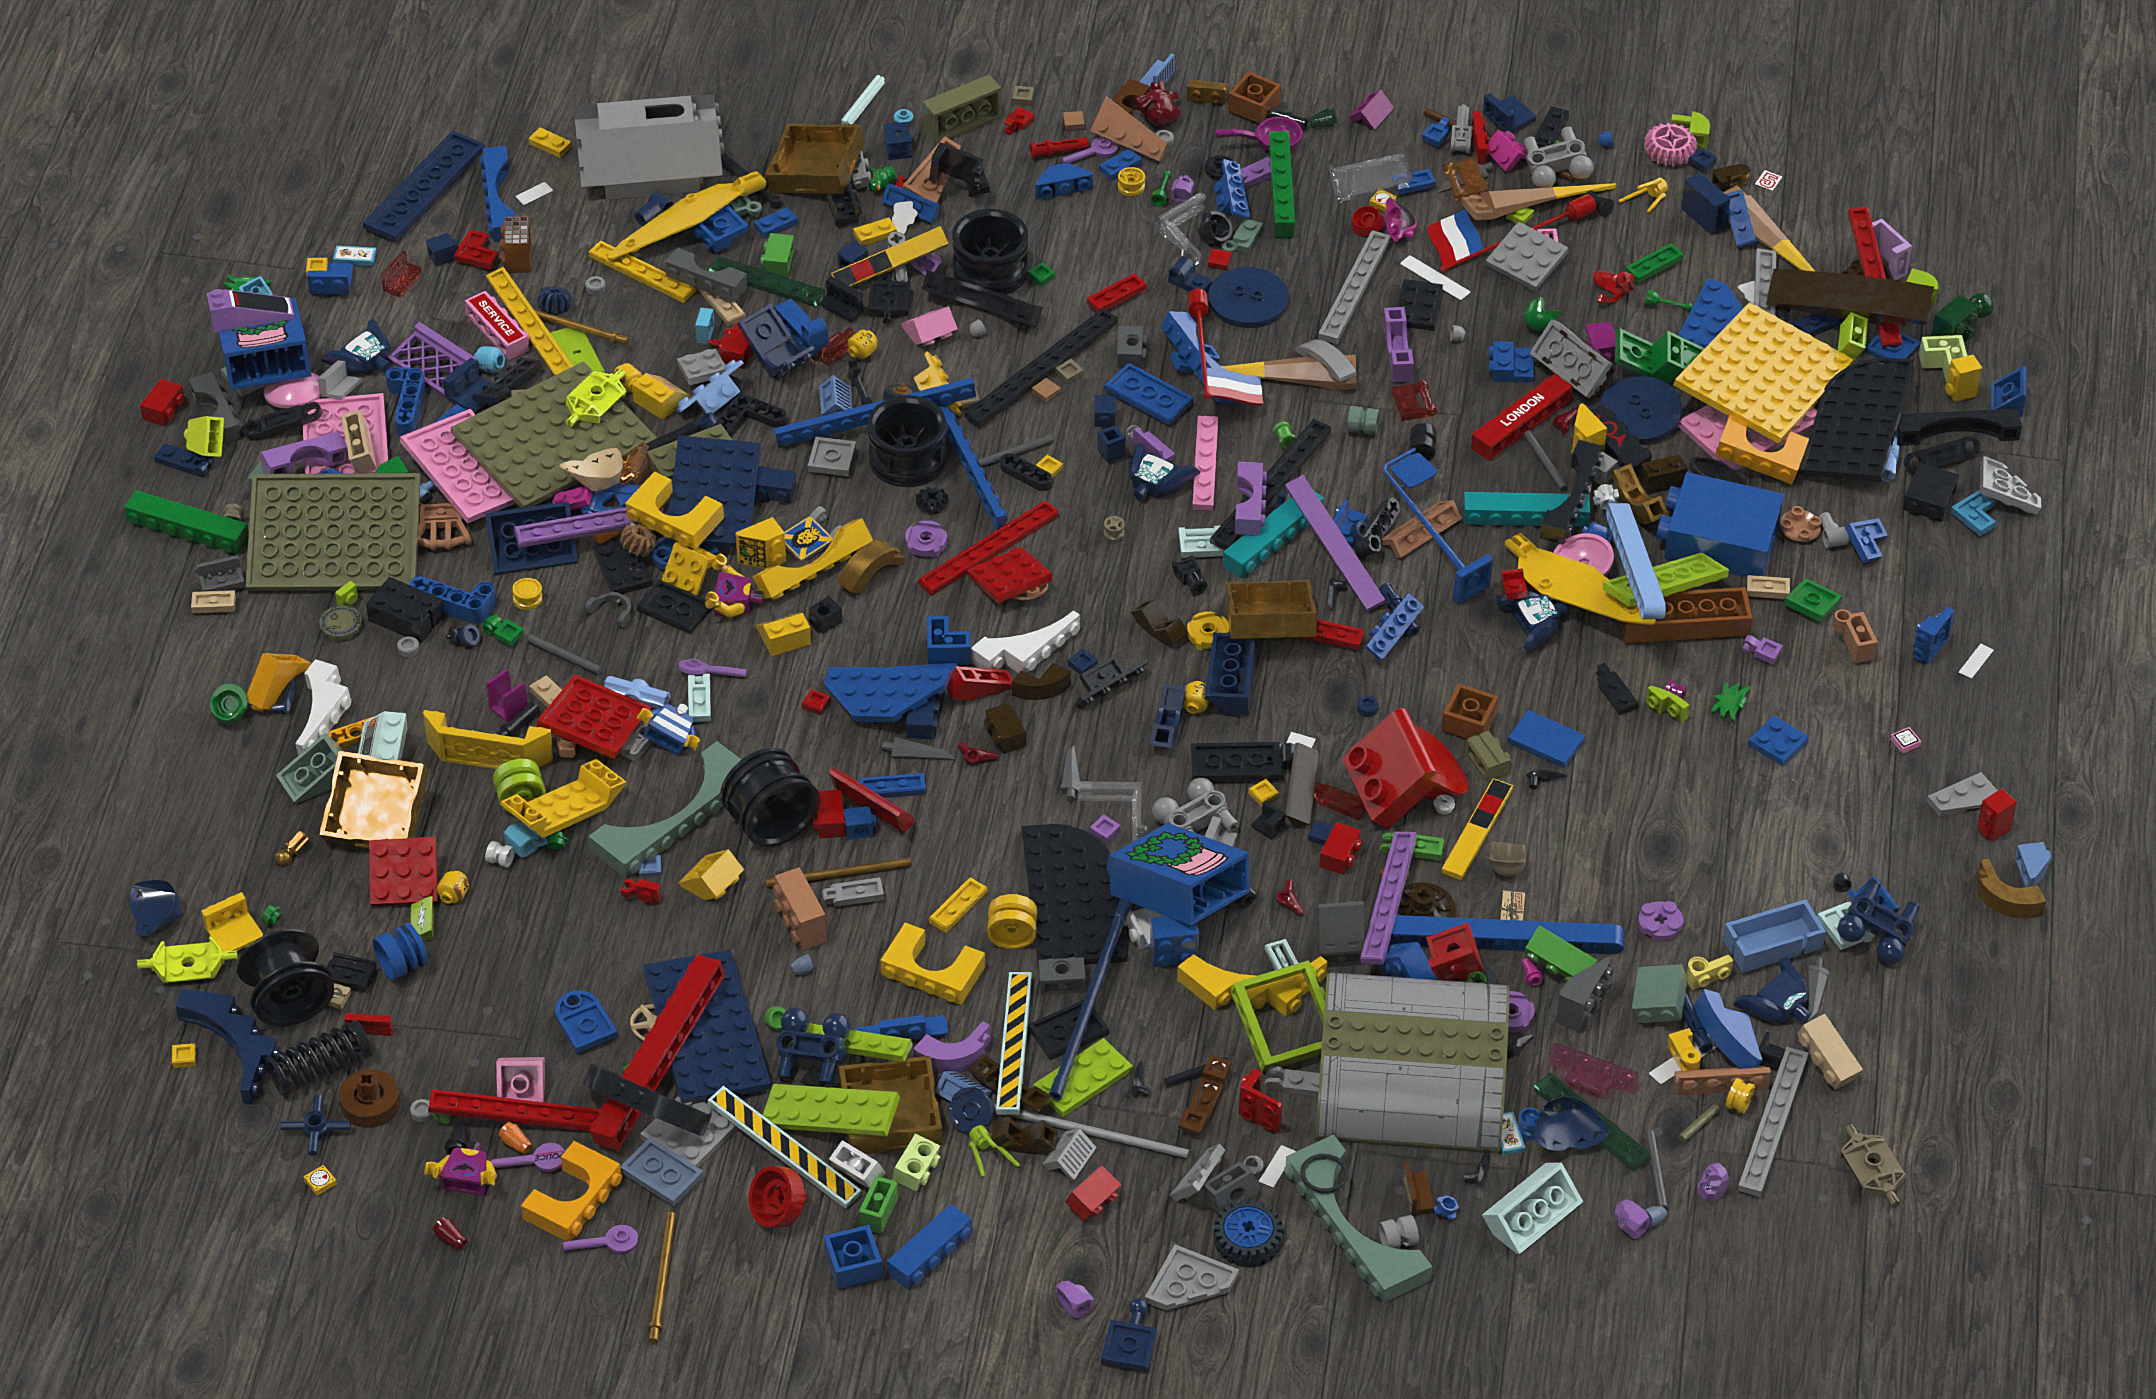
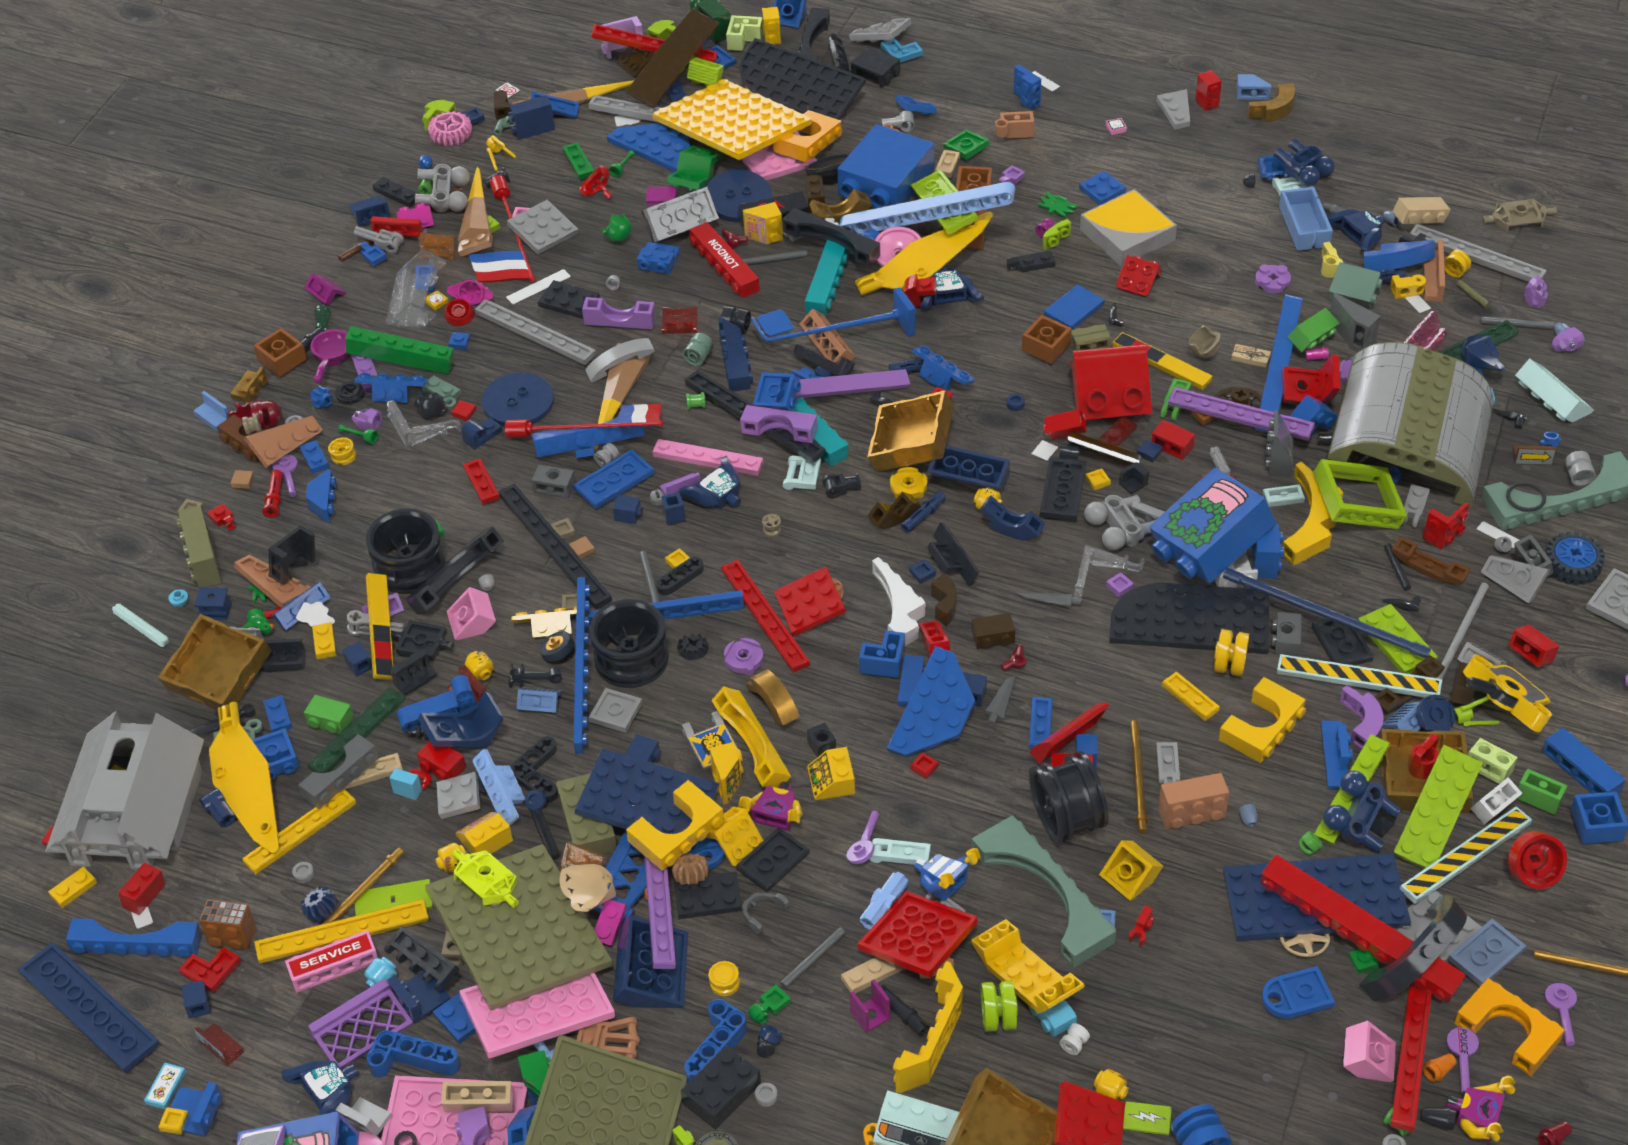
camera: 75 degrees left, 0 degrees up
none -> red brick [118,862,165,915]
none -> dark tan wheel [242,414,262,435]
none -> blue gear [310,386,333,409]
none -> blue plate [448,332,470,351]
none -> light grey wheel [594,443,619,467]
none -> dark blue wedge [718,317,753,391]
none -> blue plate [753,372,801,411]
none -> dark blue pin [901,491,946,533]
none -> red brick [1043,409,1087,440]
none -> tile [1080,189,1177,267]
none -> red bracket [1116,255,1162,297]
none -> light grey axle [1209,446,1230,475]
none -> red piece [1408,733,1439,779]
none -> yellow piece [1463,655,1552,732]

